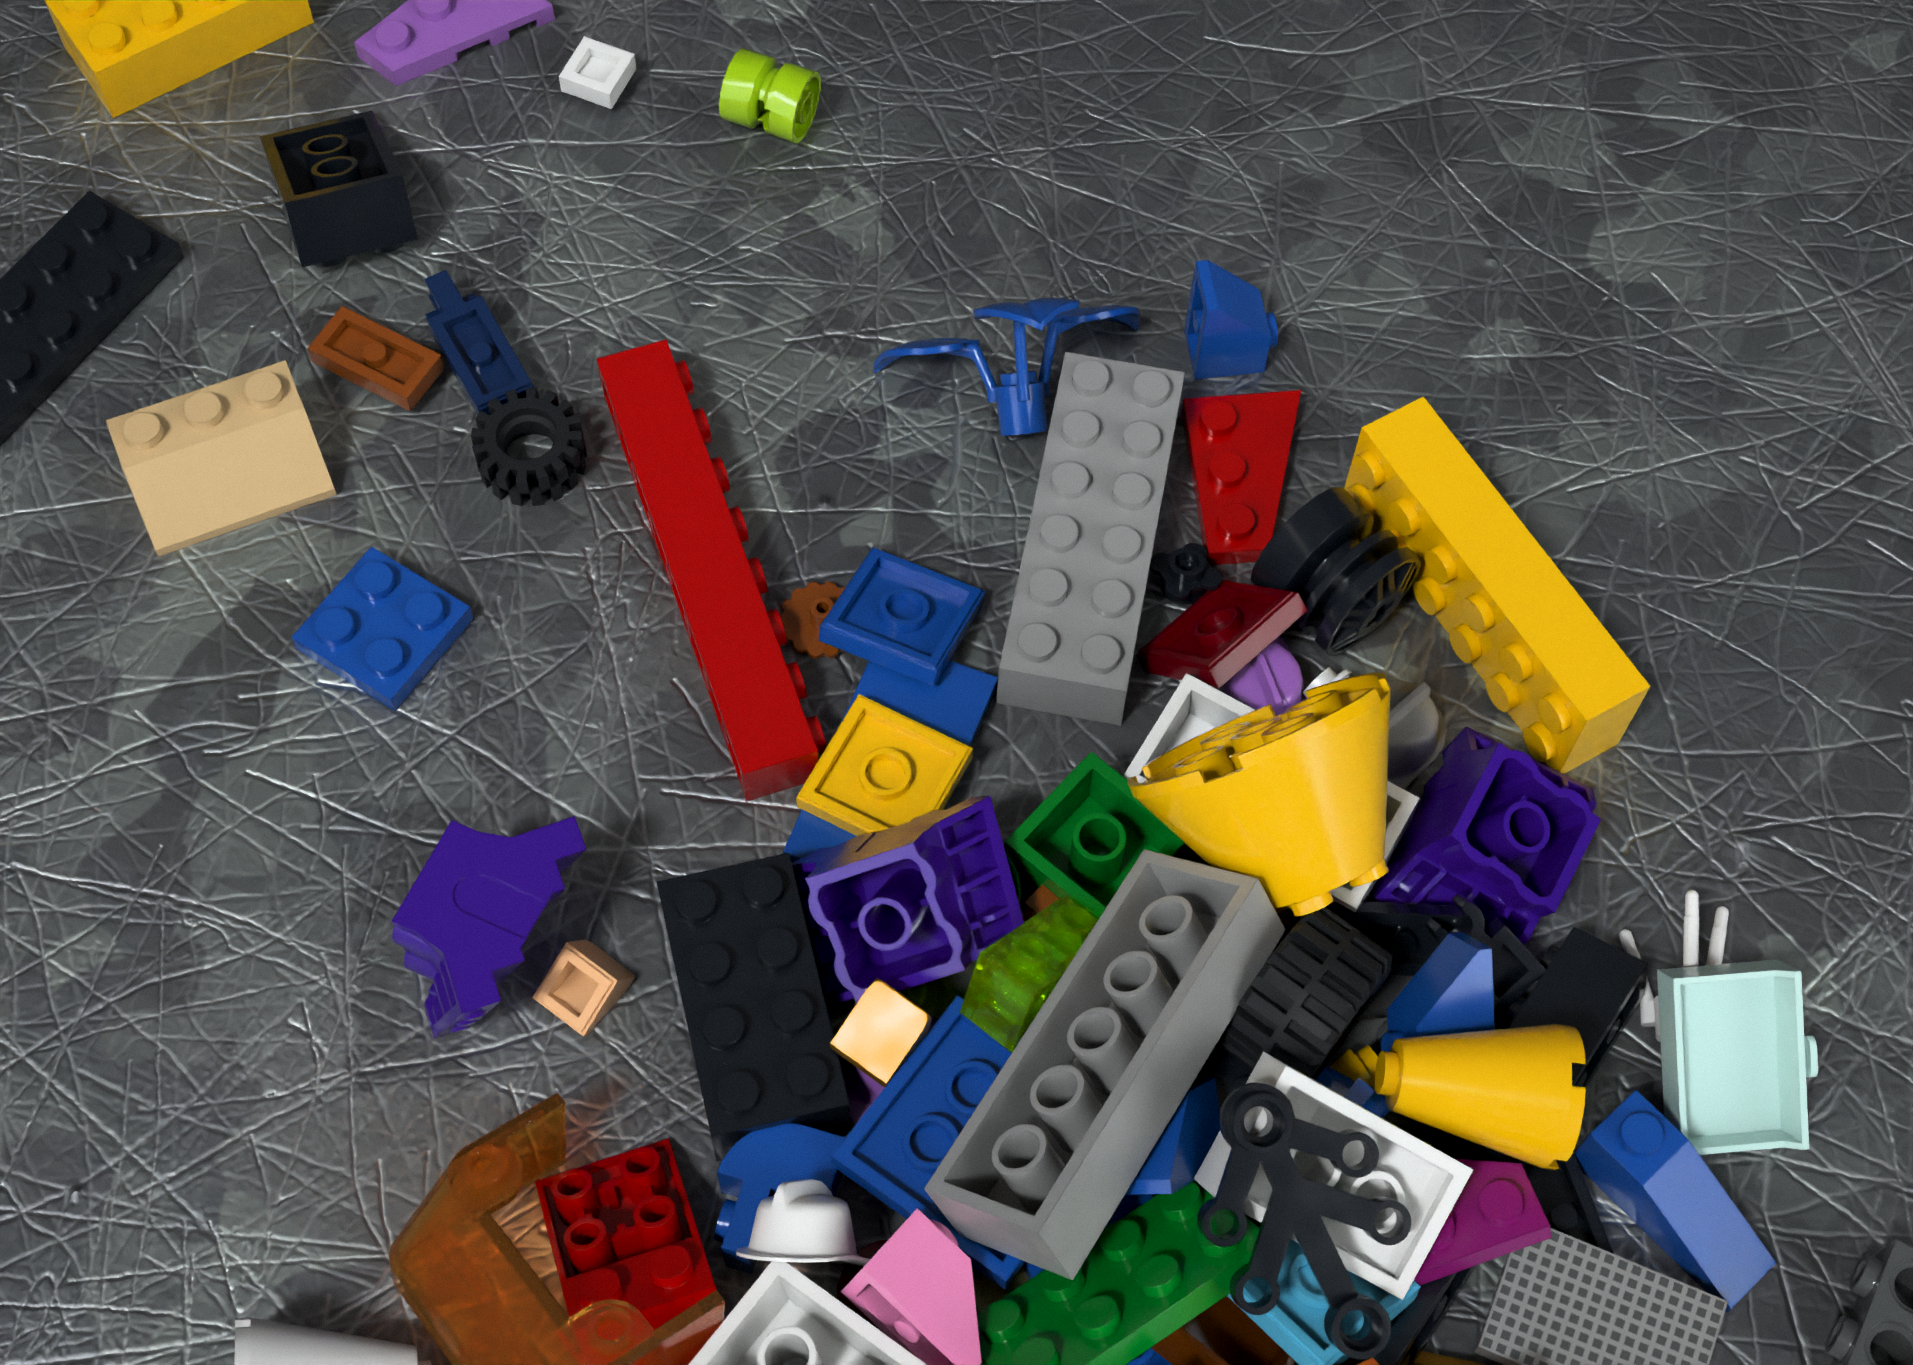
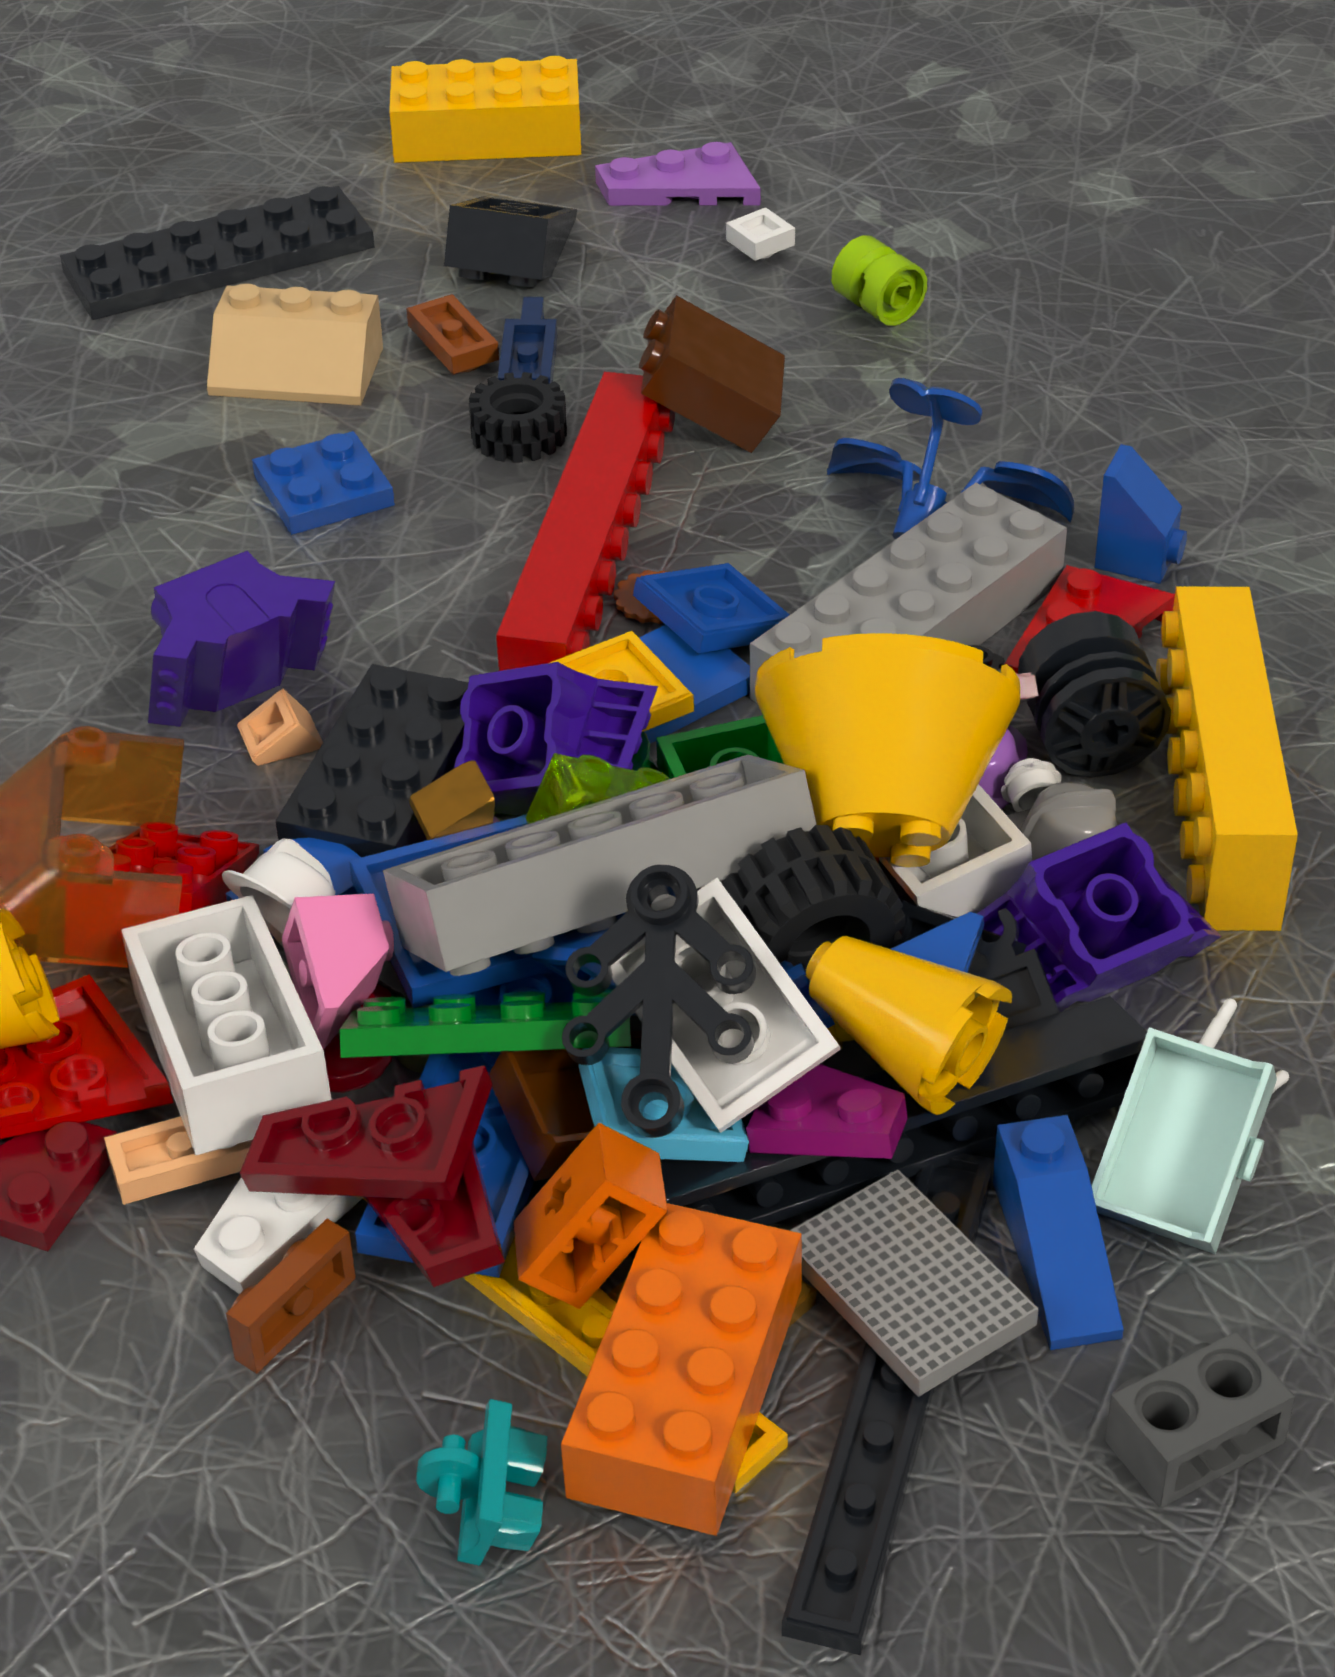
camera: 35 degrees right, 20 degrees down
none -> reddish brown brick [639,295,785,453]

